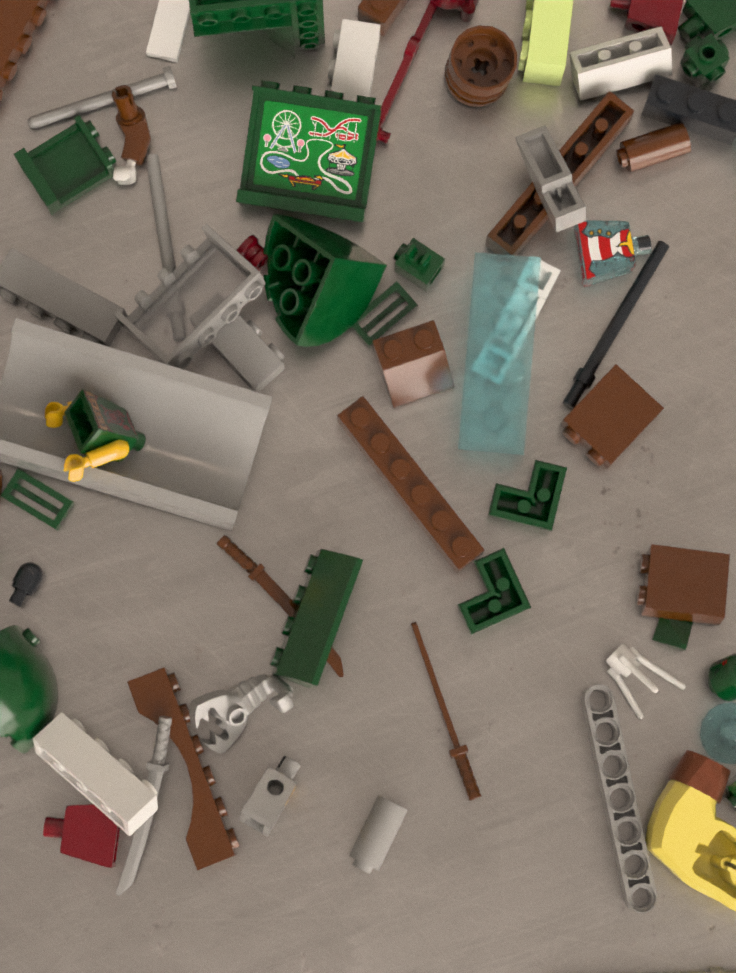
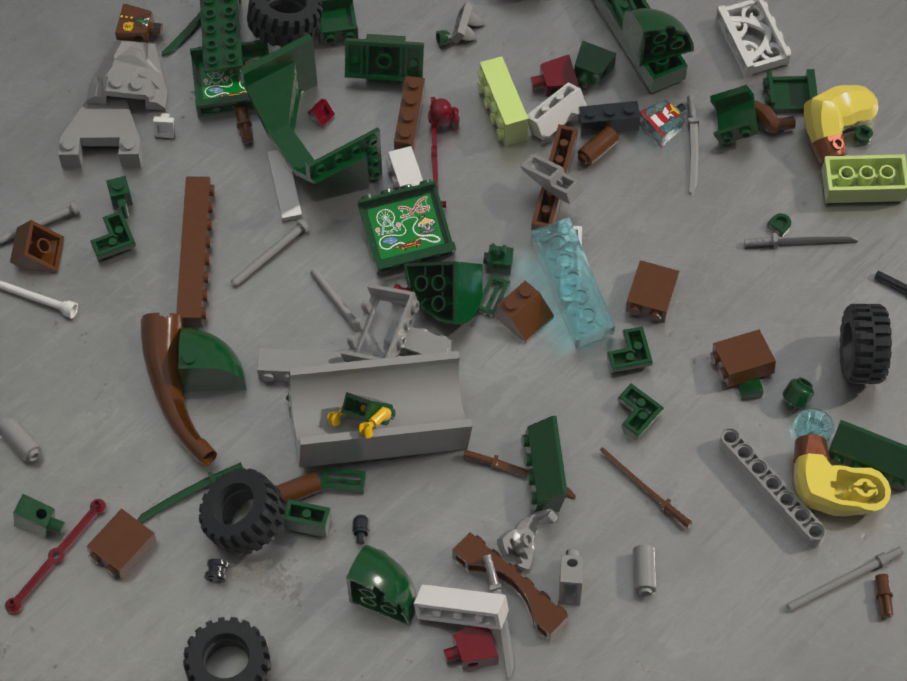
camera: 25 degrees left, 20 degrees down
dark green panel [13,115,117,215] -> none
reddish brown arm [111,85,151,185] -> none
reddish brown brick [337,396,484,574] -> none
reddish brown wheel [444,25,517,107] -> none
black bar [563,241,669,409] -> none
torso [574,220,652,287] -> none
white plant [605,643,686,719] -> none
dark green brick [680,33,730,88] -> none

